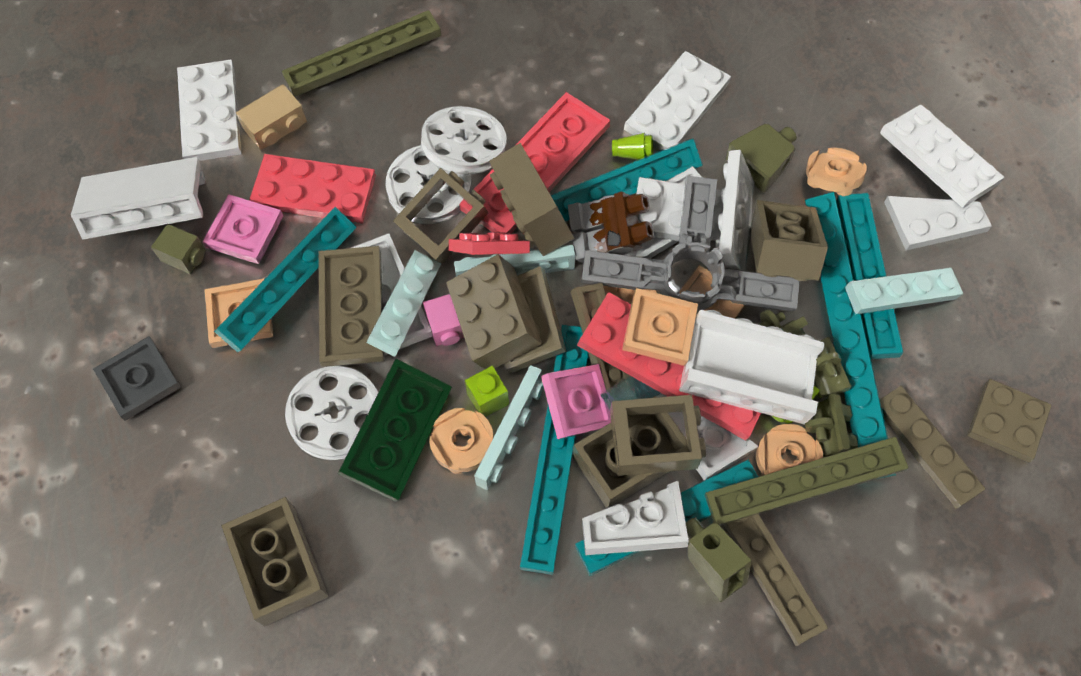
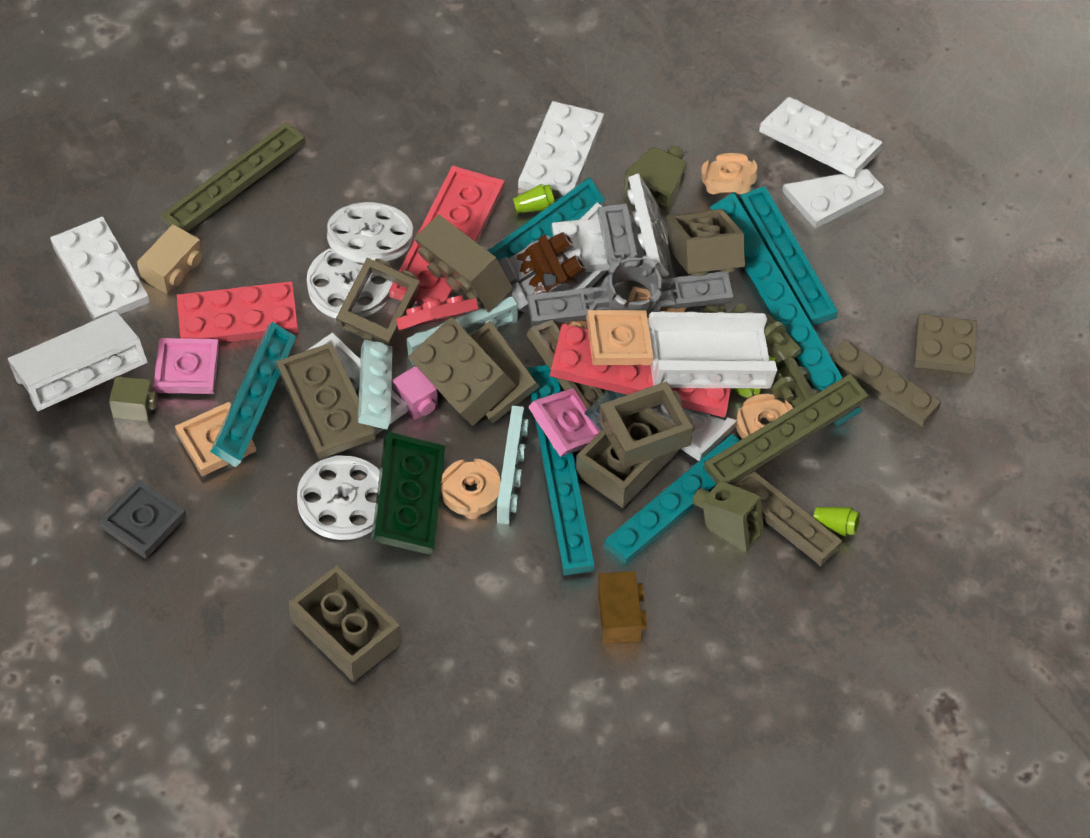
camera: 20 degrees left, 10 degrees down
lime brick [464,365,509,417] -> none
white wing [582,481,689,555] -> none
light aqua plate [845,268,963,314] -> none
none -> pearl gold piece [597,571,647,644]
none -> lime cone [813,506,860,537]

